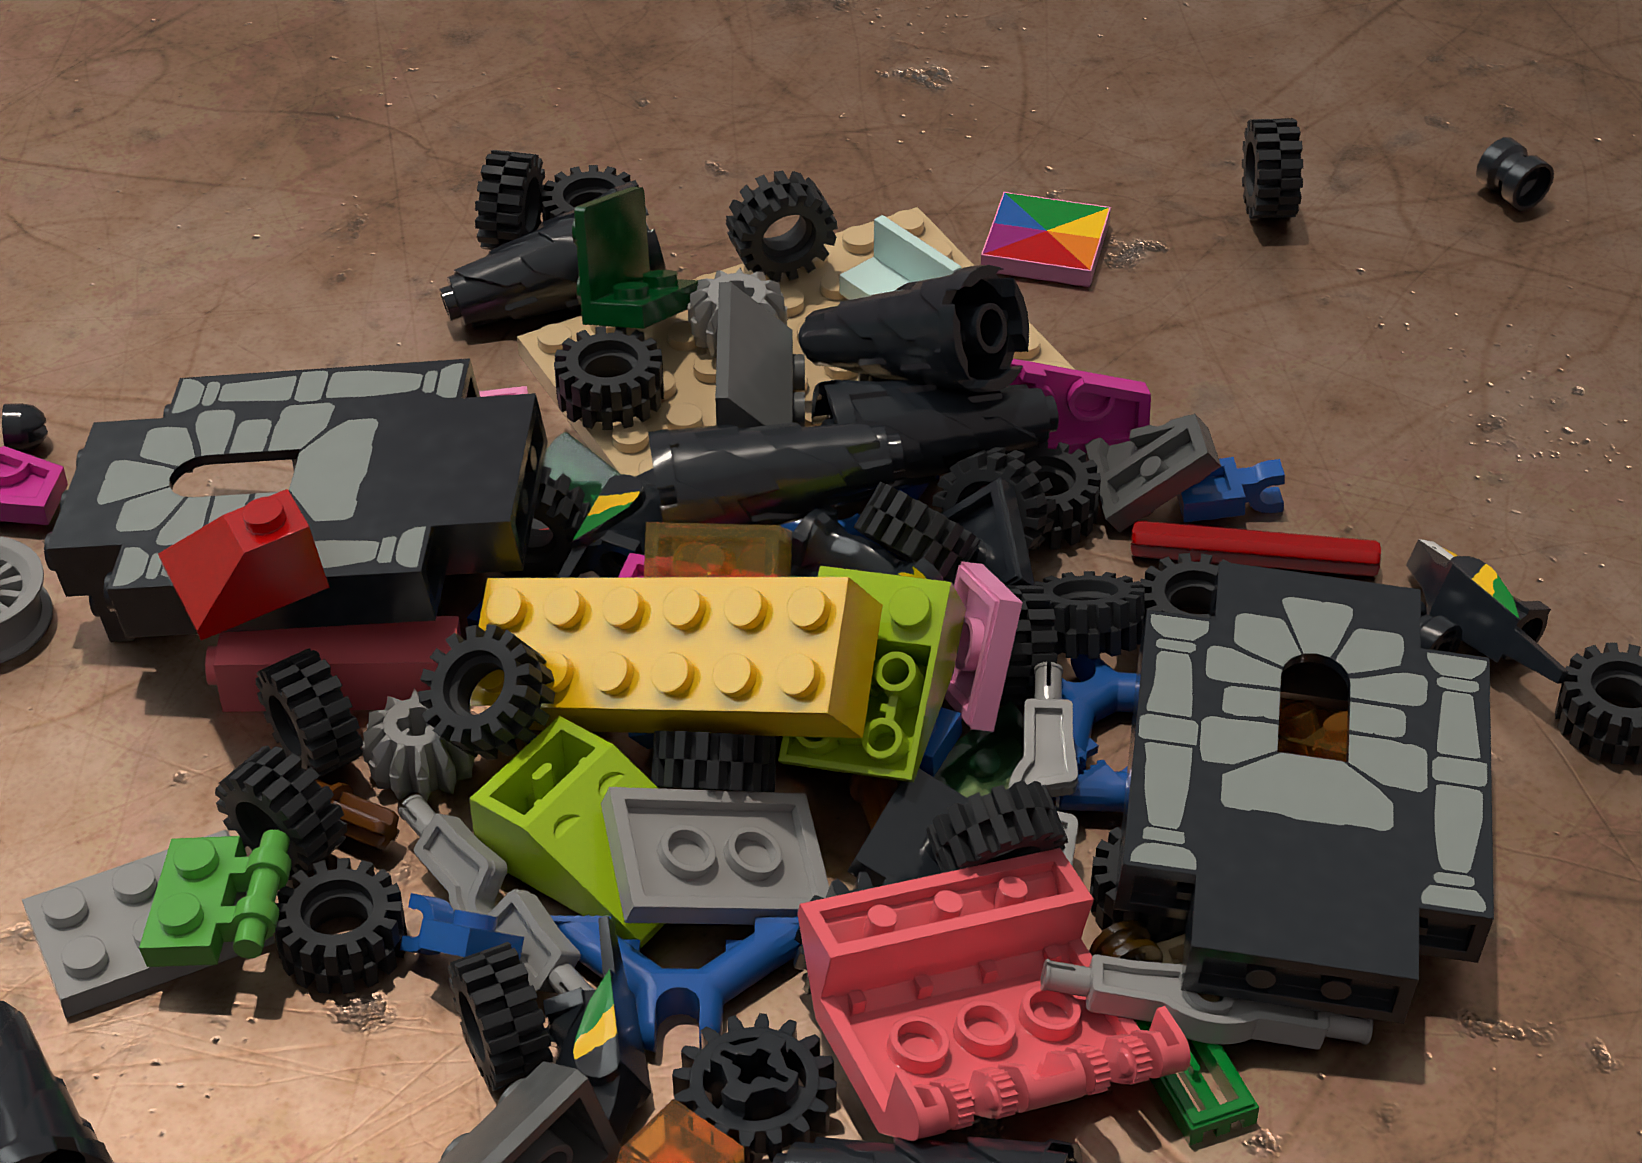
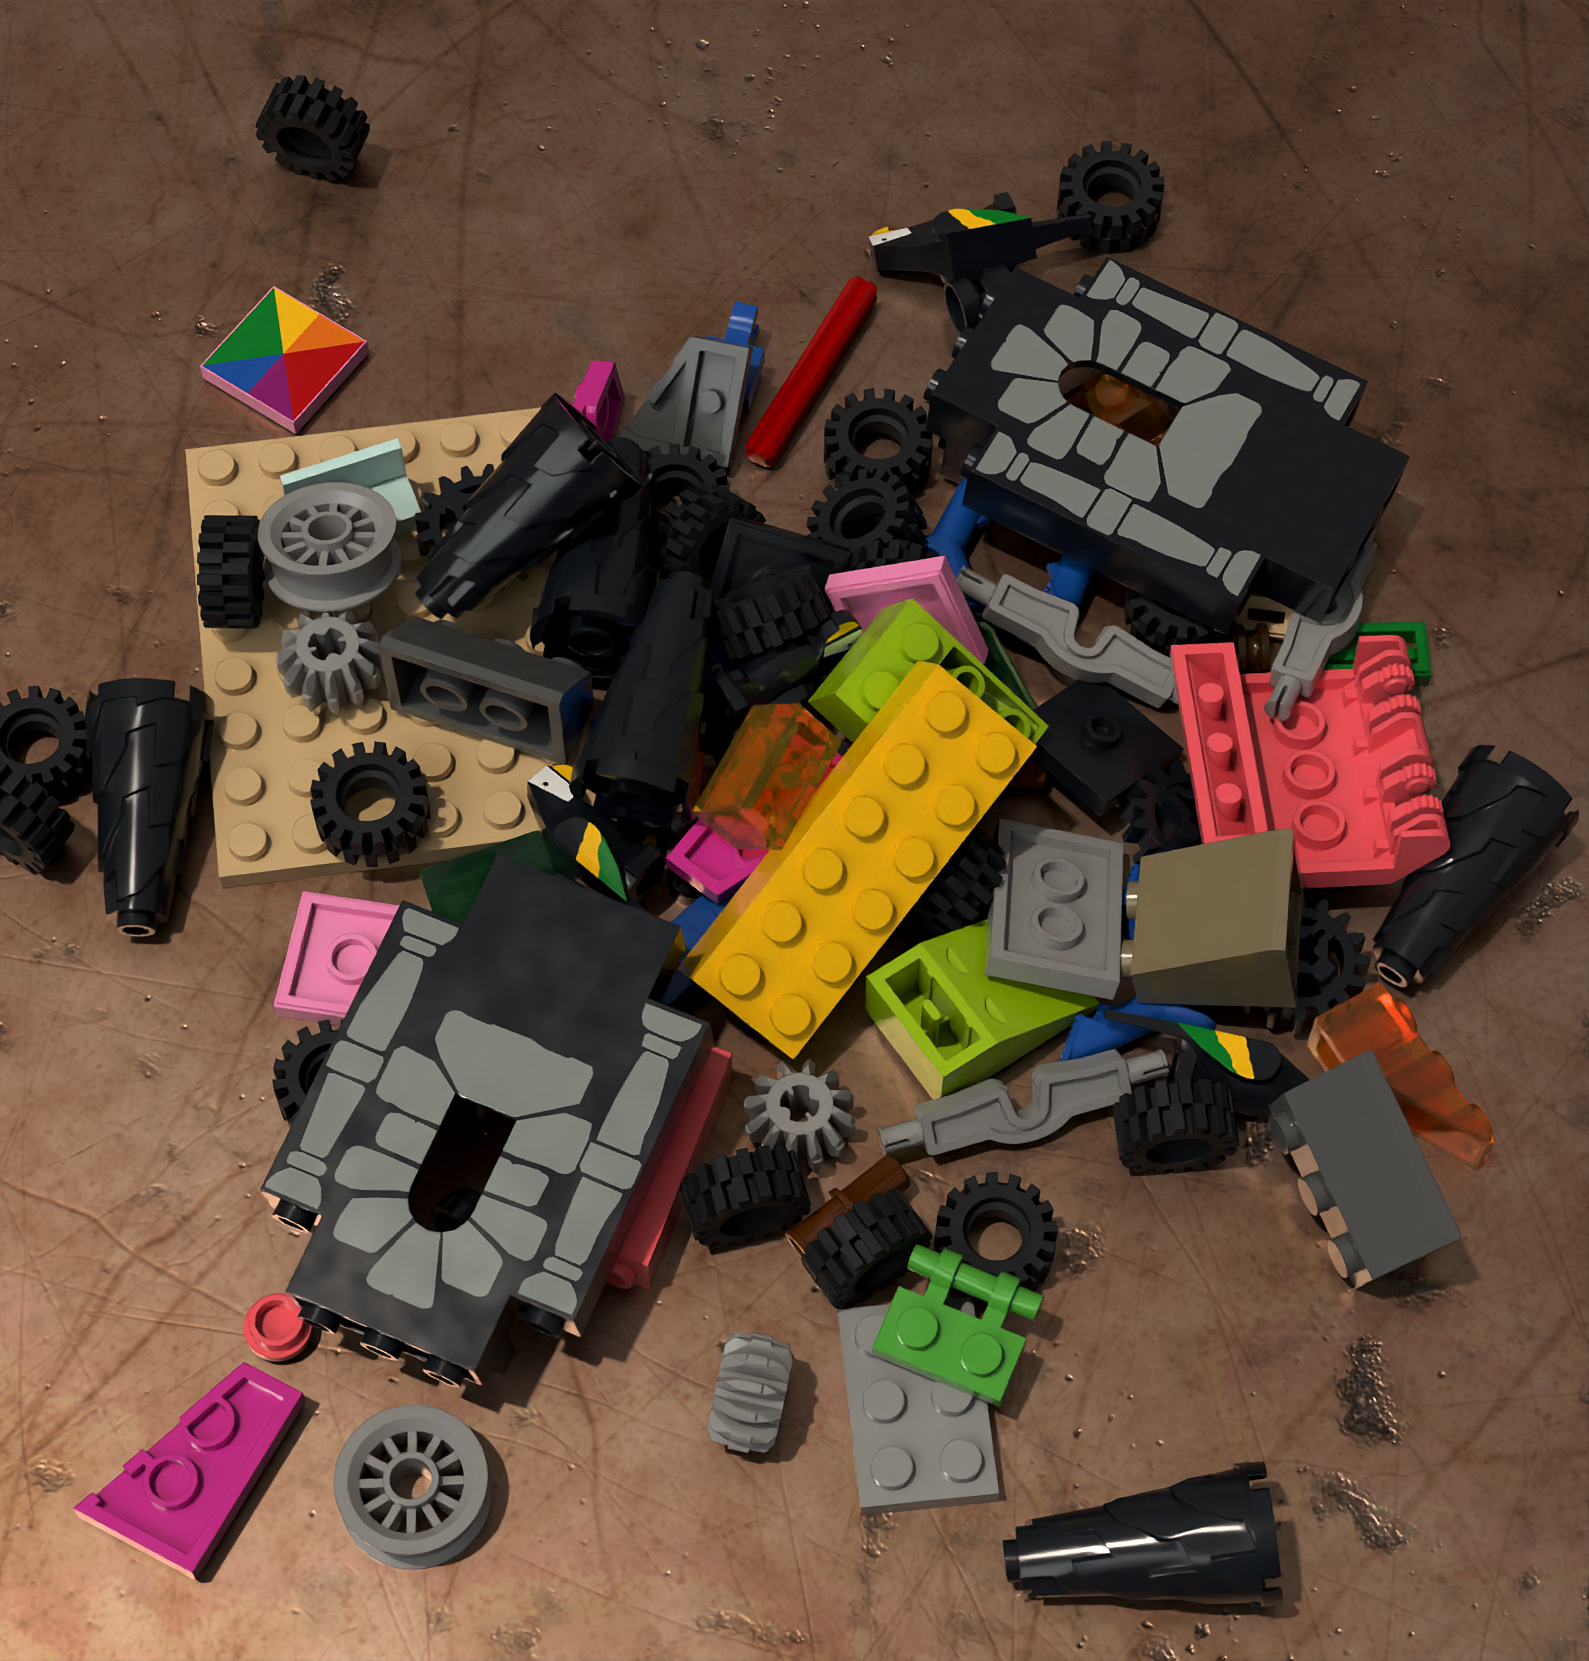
camera: 70 degrees left, 20 degrees up
black hinge [2,403,48,451] -> none
red slope [158,489,329,641] -> none
blue plate [400,893,524,959] -> none
black tyre [418,624,555,760] -> none
dark green bracket [572,187,698,329] -> none
black tyre [926,781,1068,873] -> none
none -> light grey wheel [257,482,402,612]
none -> light grey gear [707,1332,794,1453]
none -> dark tan slope [1121,829,1304,1007]

